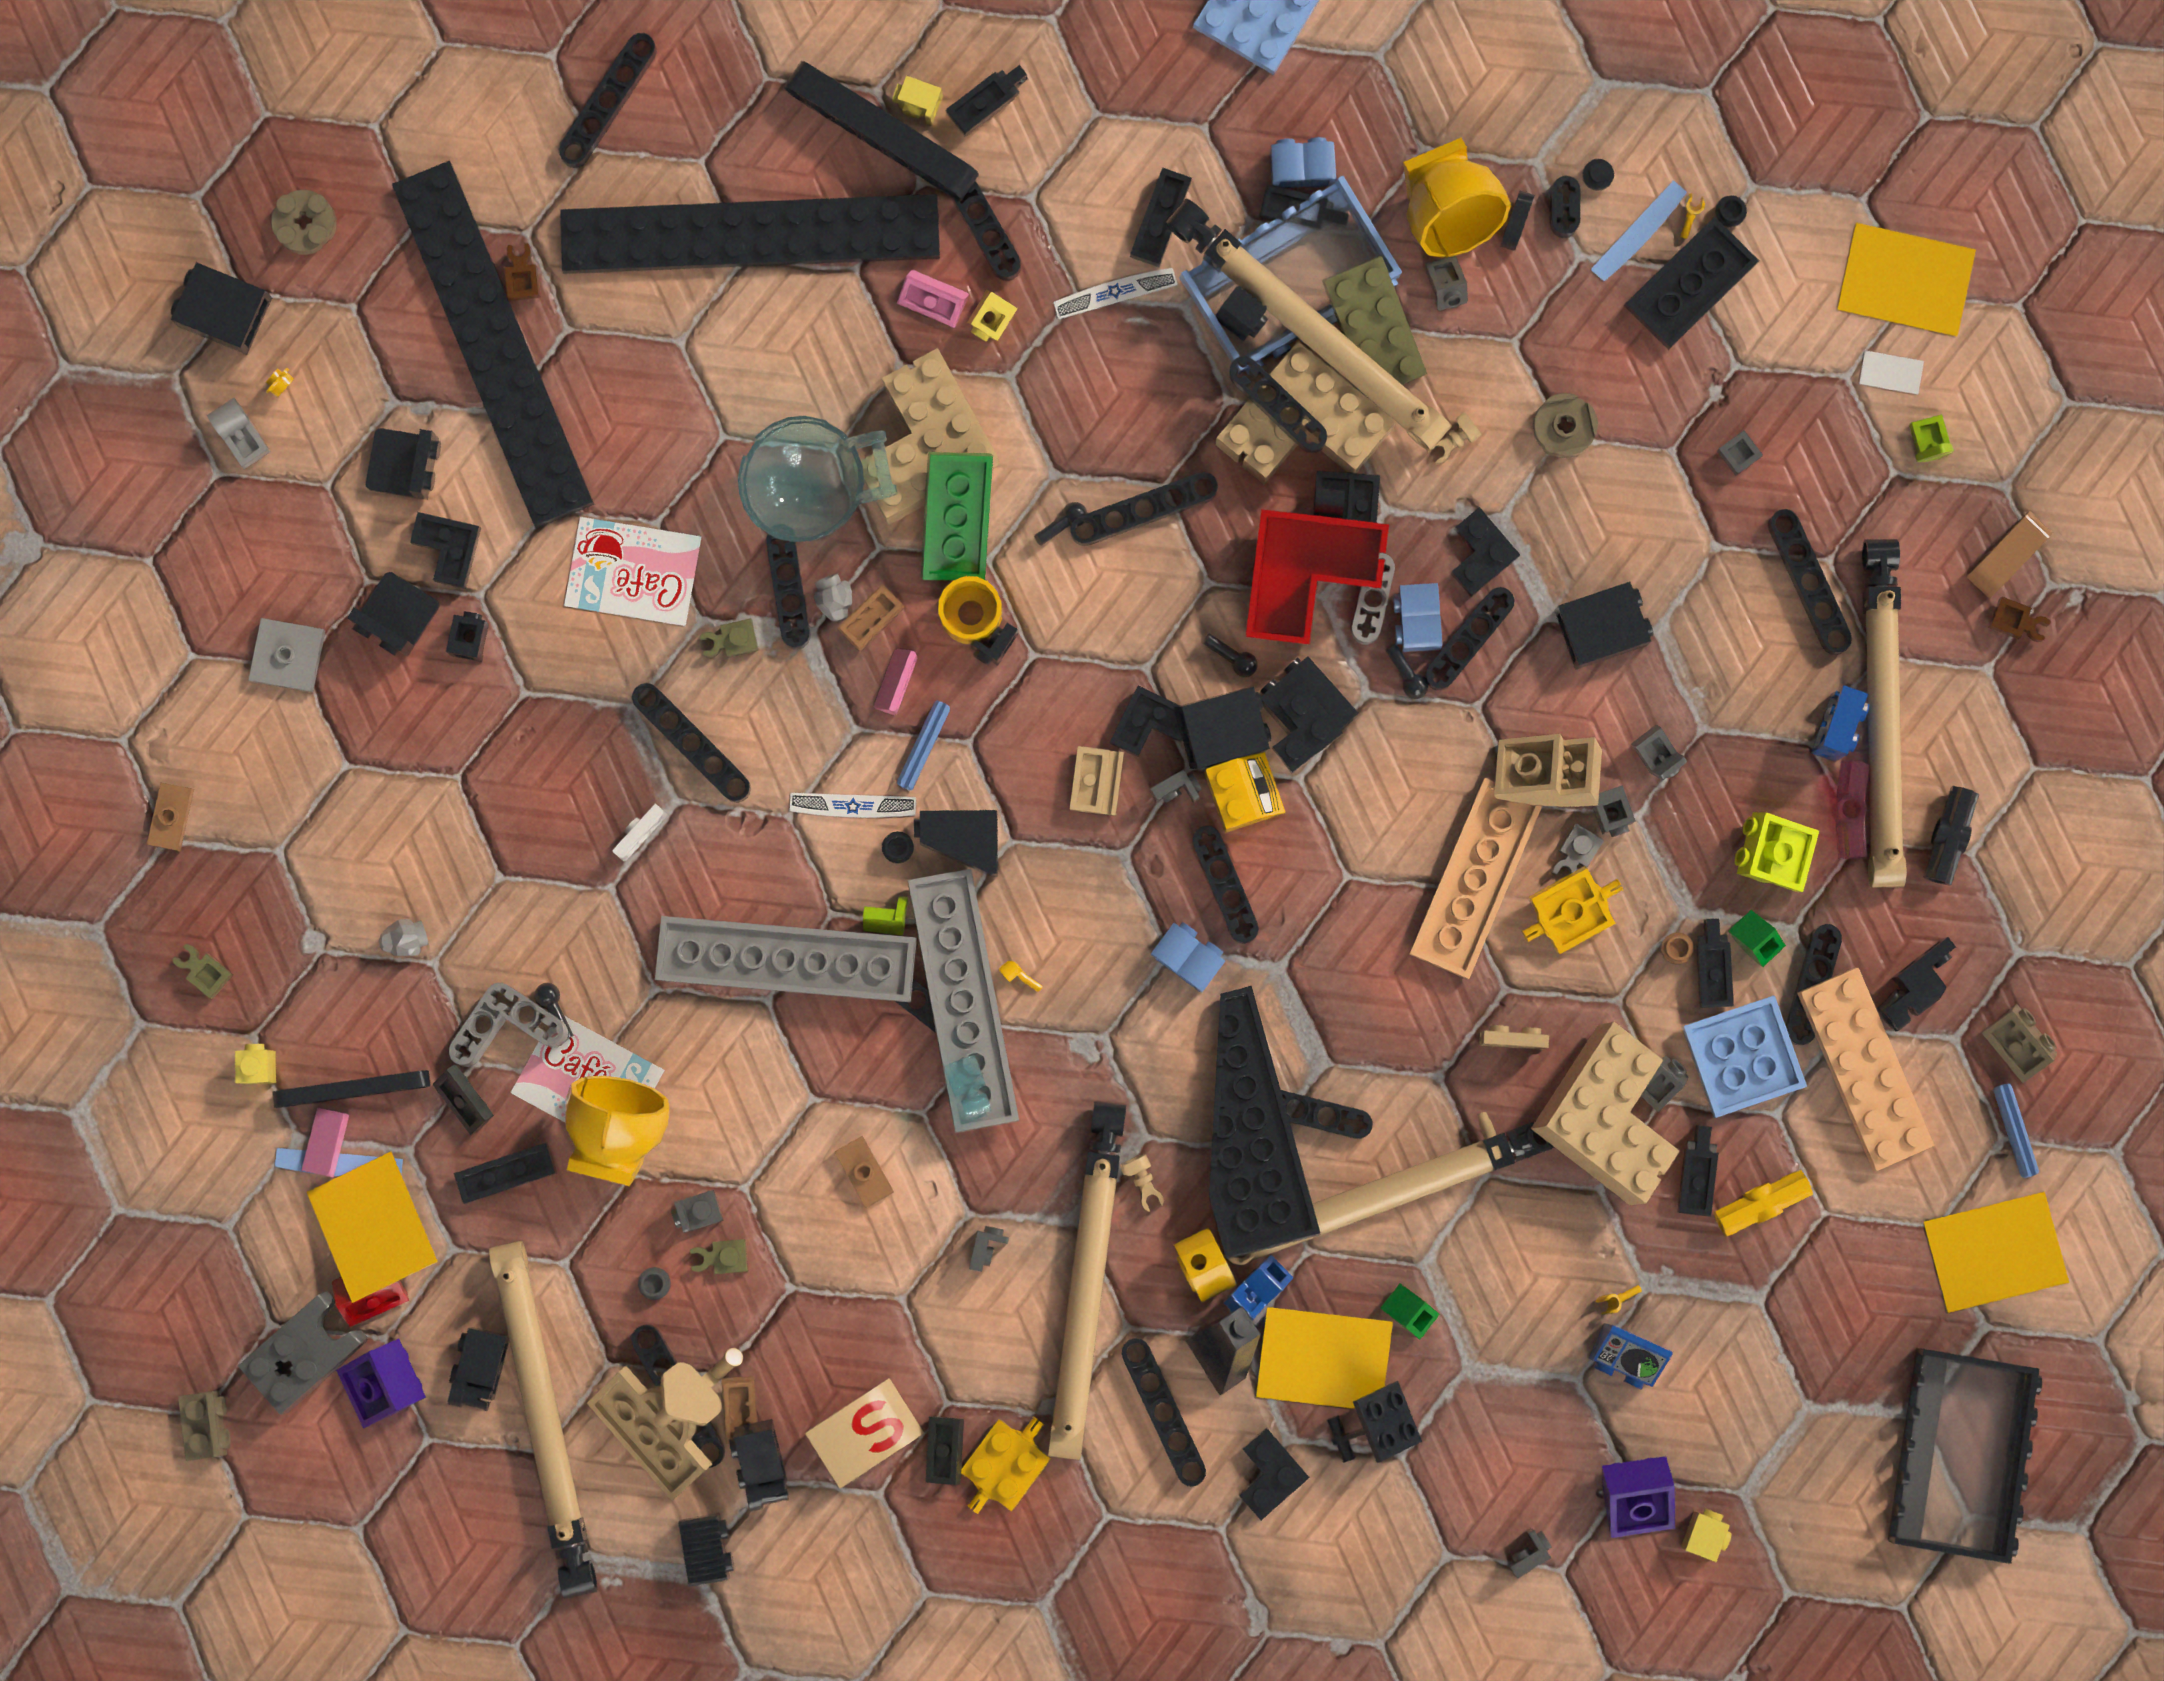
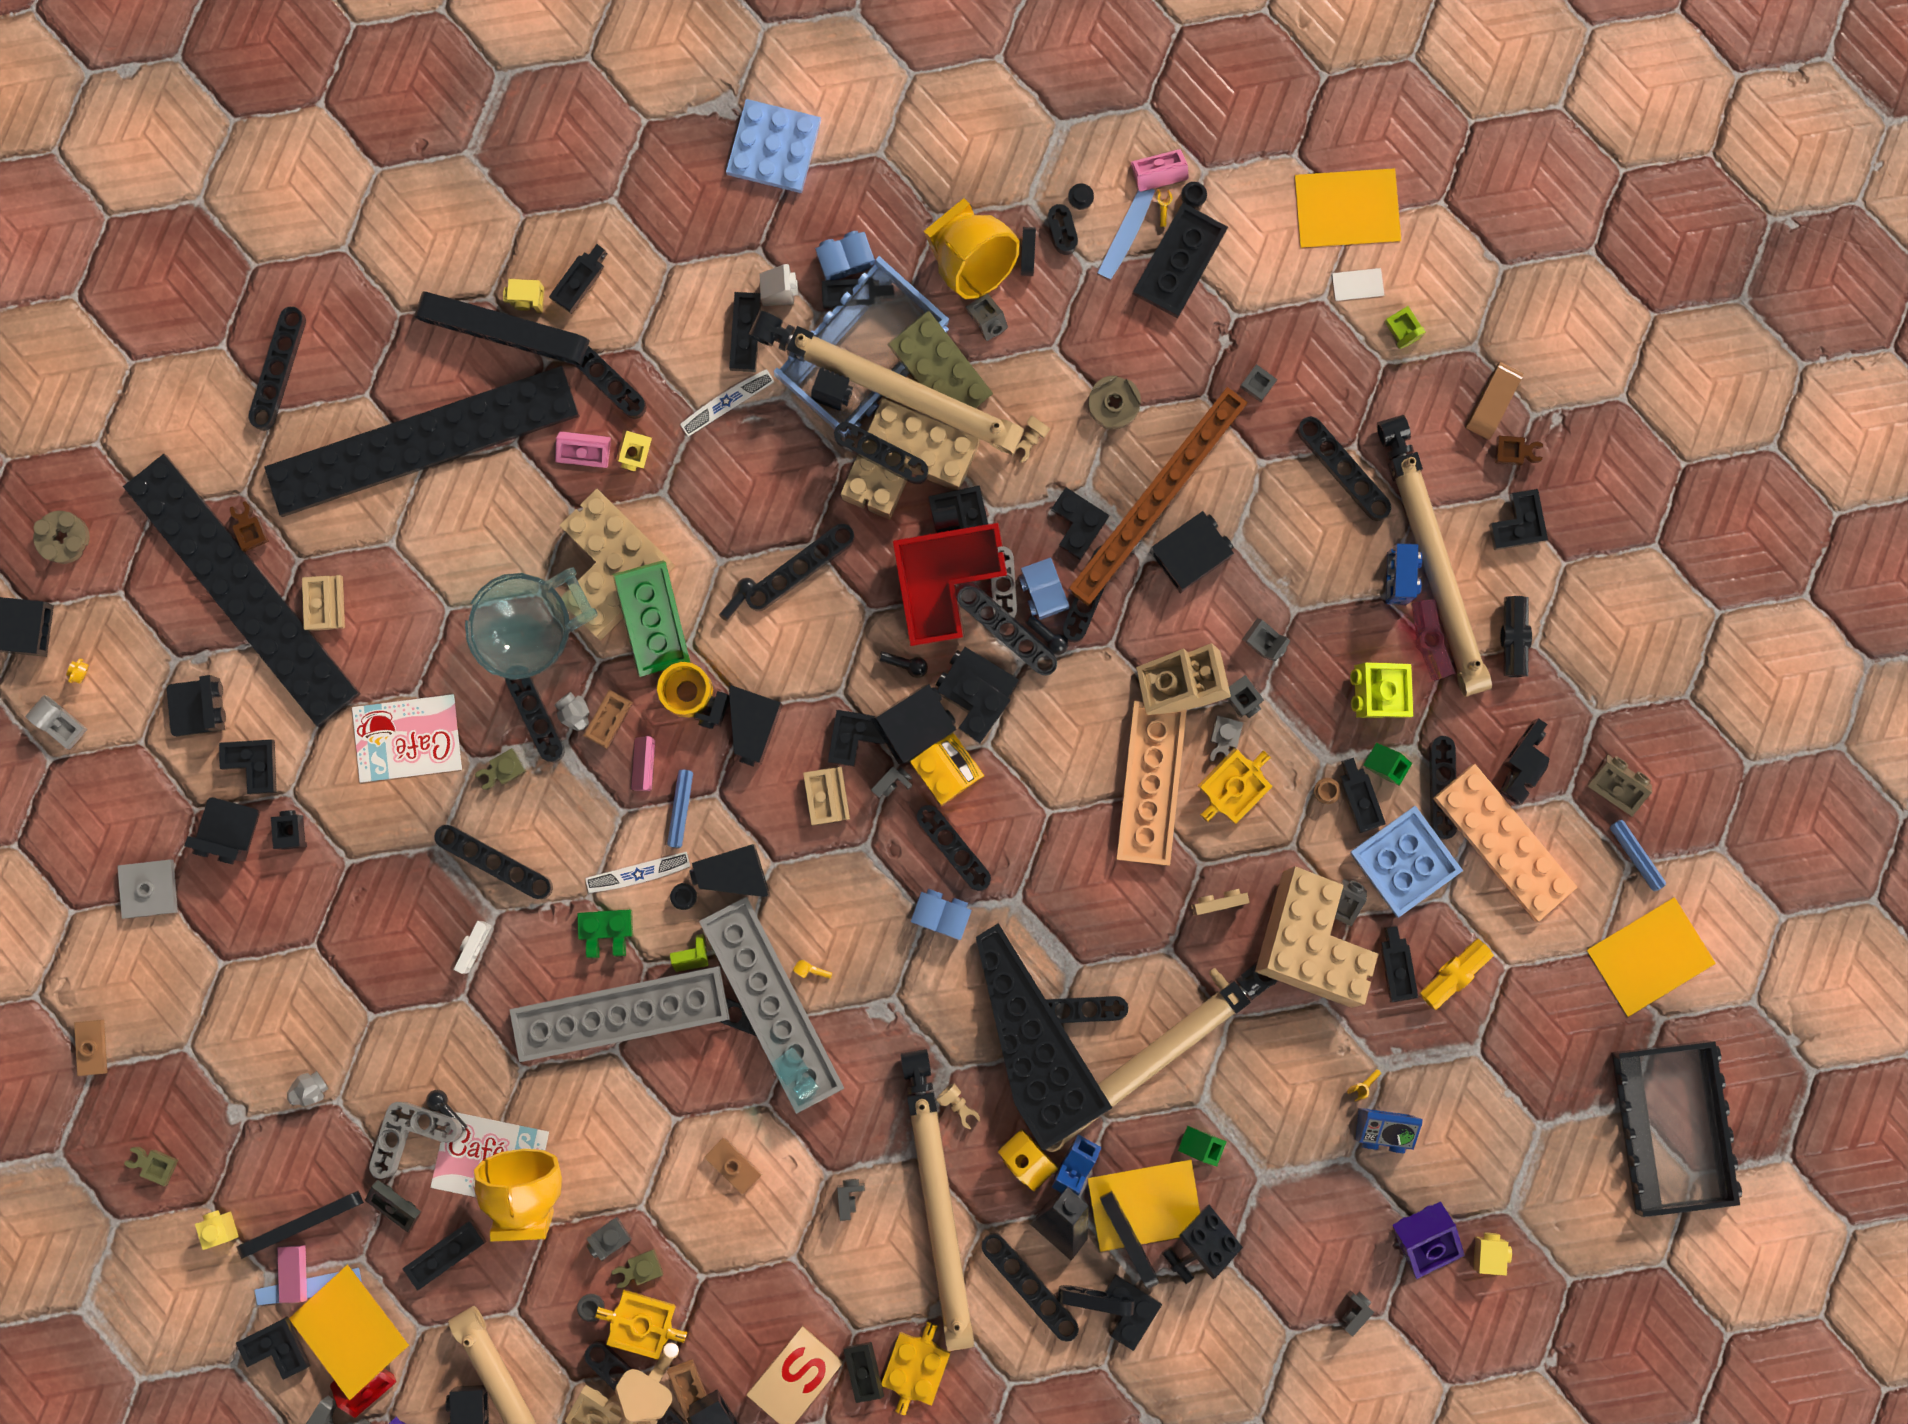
camera: 15 degrees left, 0 degrees up
none -> black plate [236,1316,311,1380]
none -> tan plate [302,575,345,631]
none -> green plate [577,909,633,958]
none -> yellow plate [595,1290,687,1360]
none -> black slope [729,685,783,767]
none -> white slope [759,264,798,306]
none -> black beam [956,582,1057,676]
none -> black beam [1057,1285,1135,1316]
none -> dark orange plate [1068,387,1248,606]
none -> black beam [1100,1191,1160,1289]
none -> bright pink slope [1131,149,1189,192]
none -> black plate [1489,489,1548,550]

